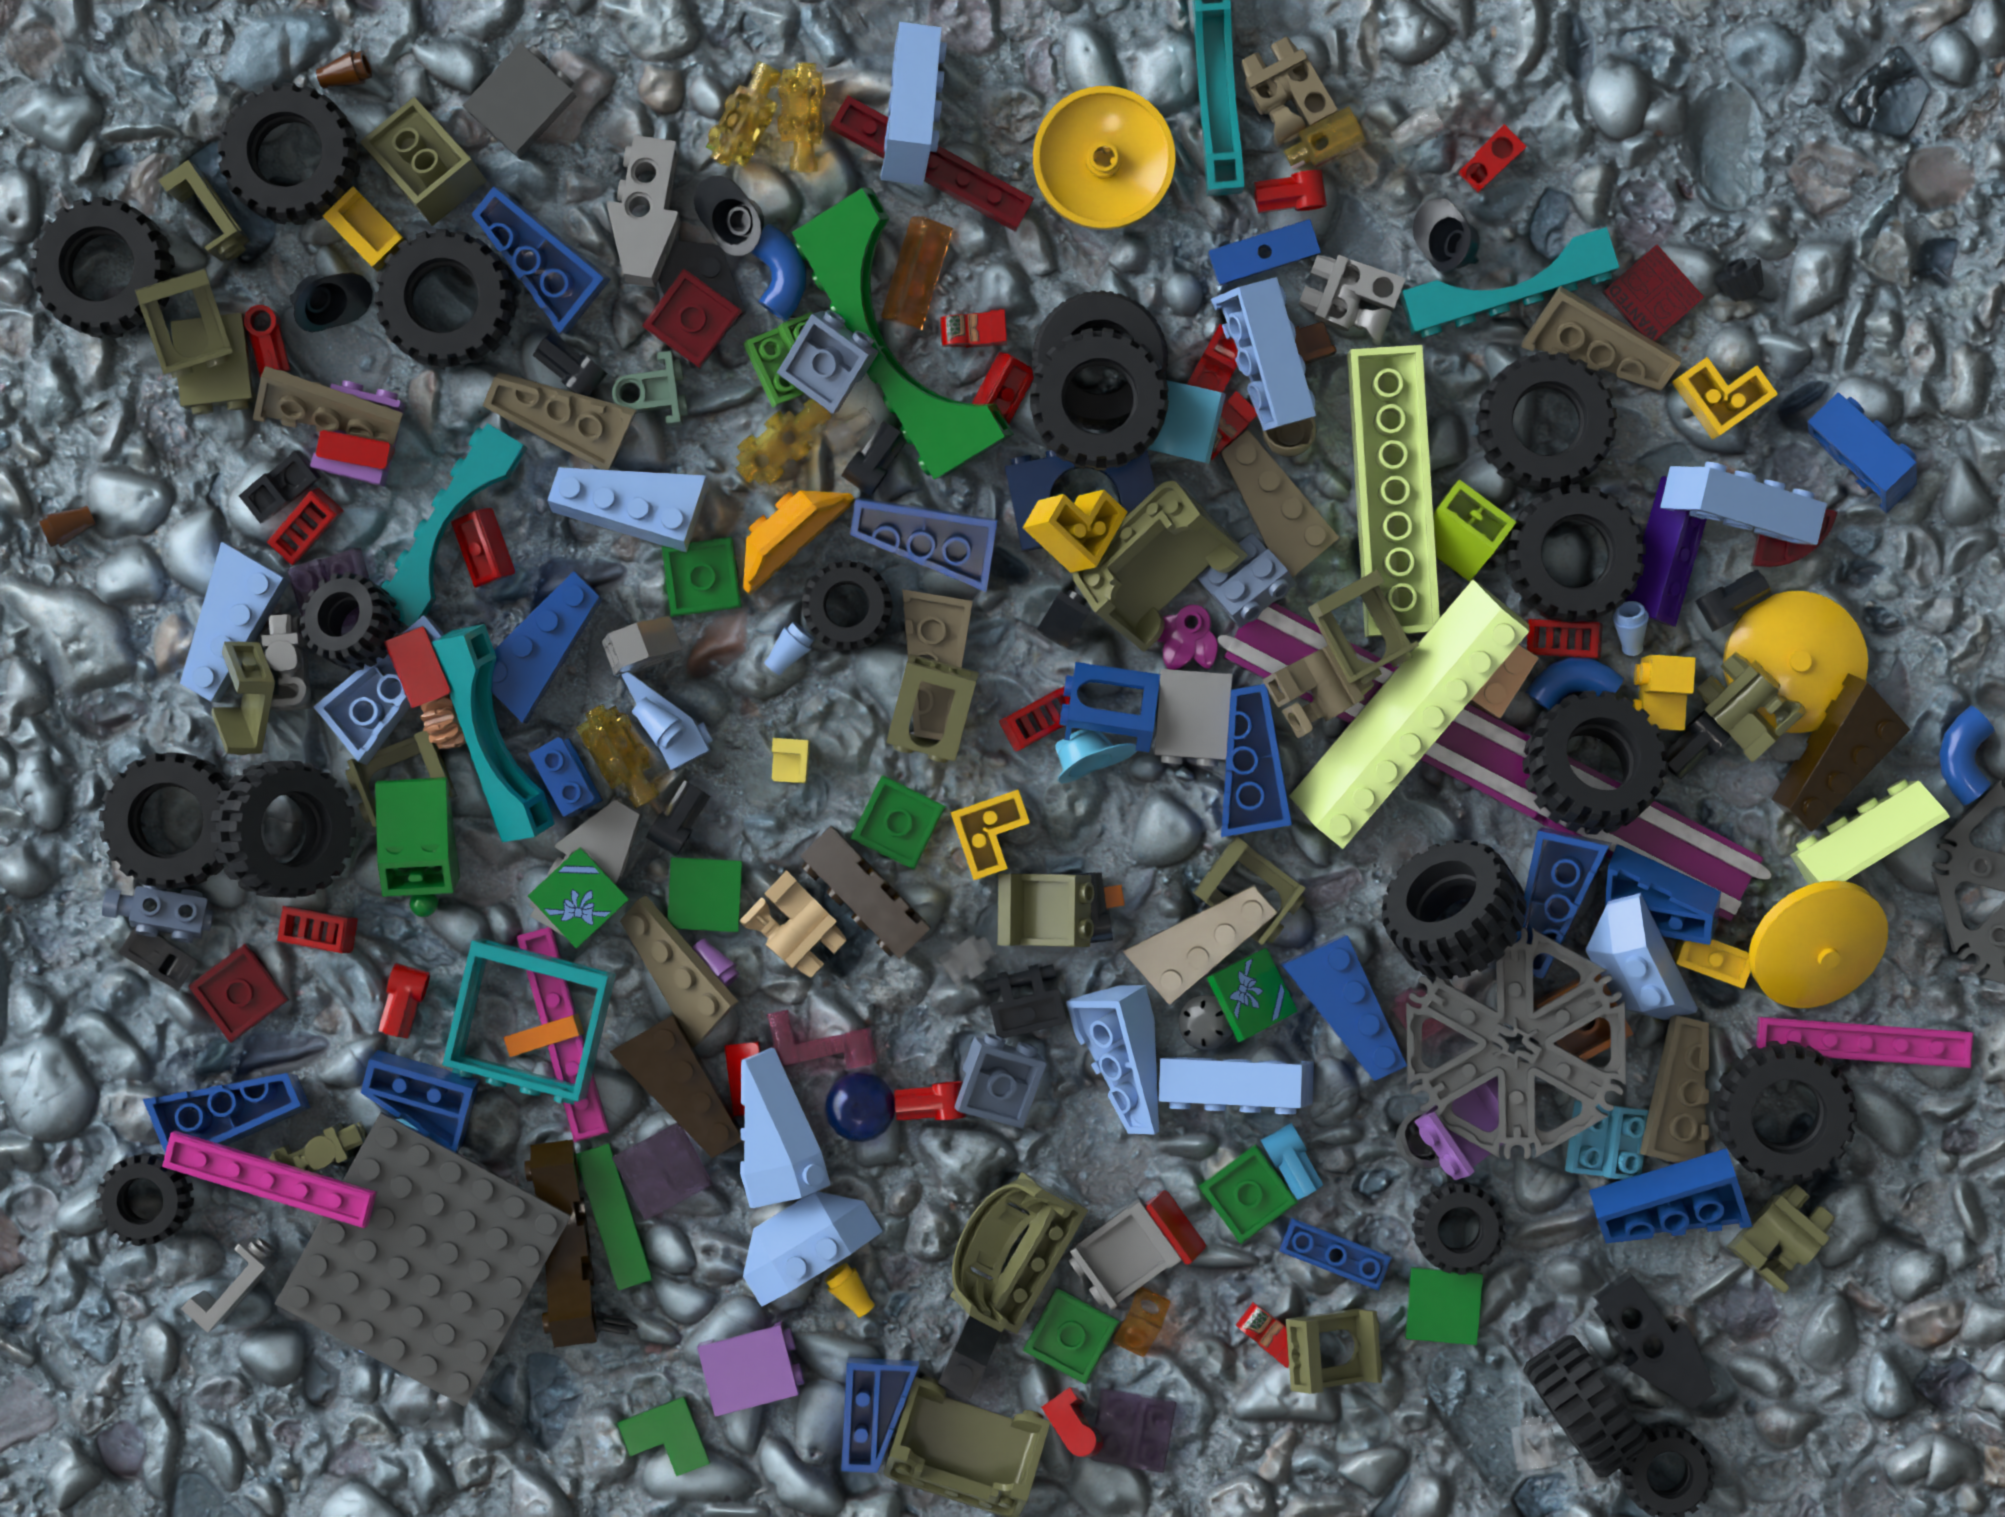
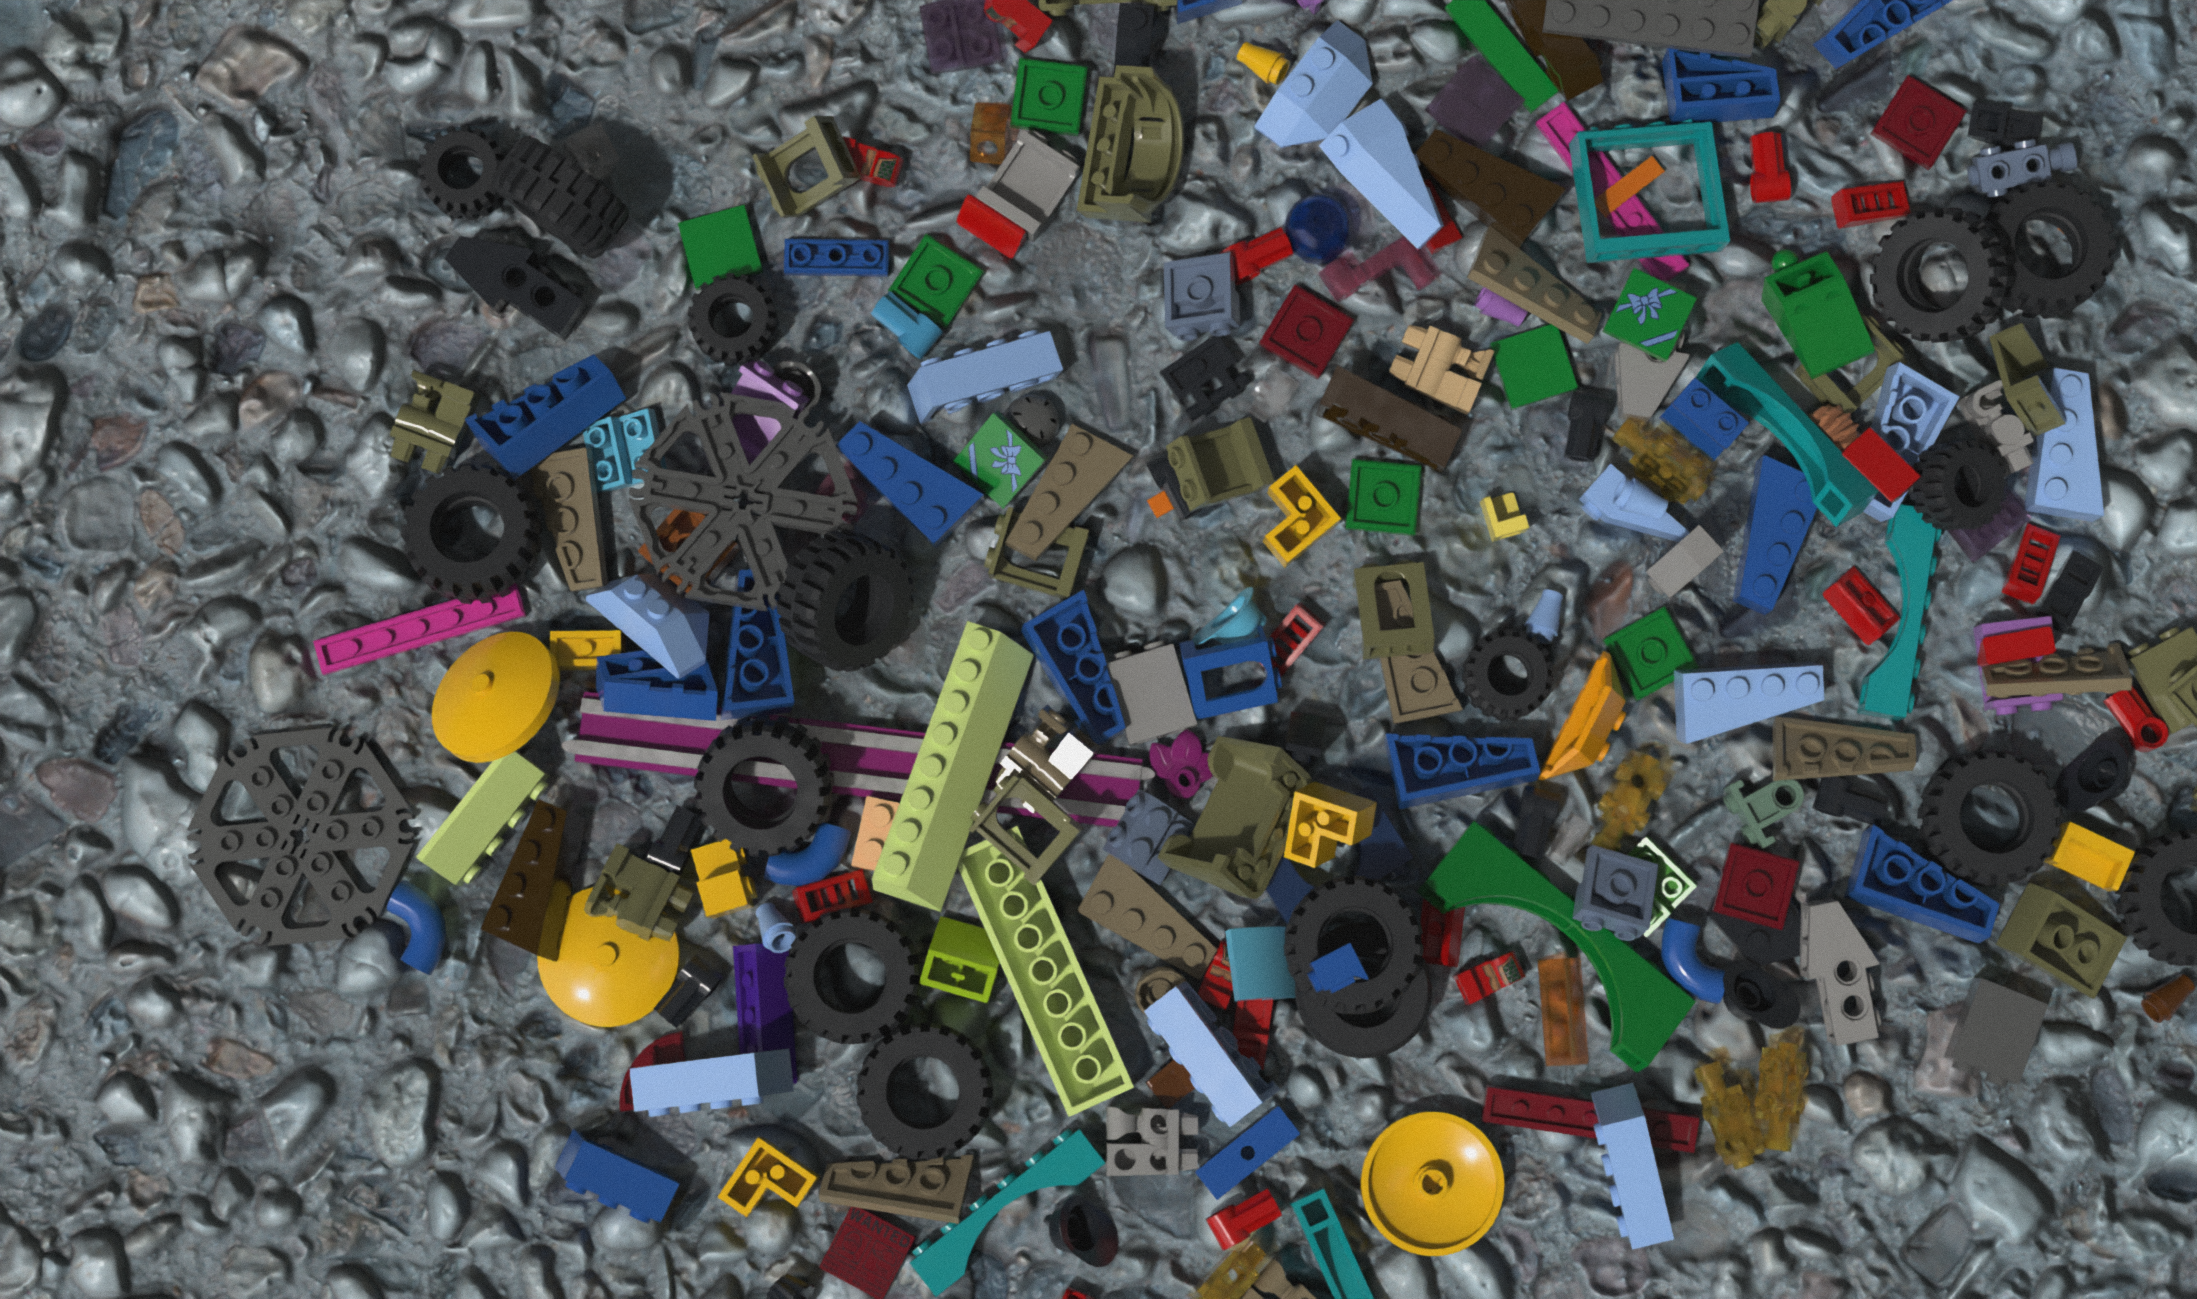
camera: 160 degrees right, 5 degrees down
light blue wedge [1066,985,1159,1135] -> none
none -> dark red tile [1259,285,1354,380]
none -> blue window [1307,943,1369,994]

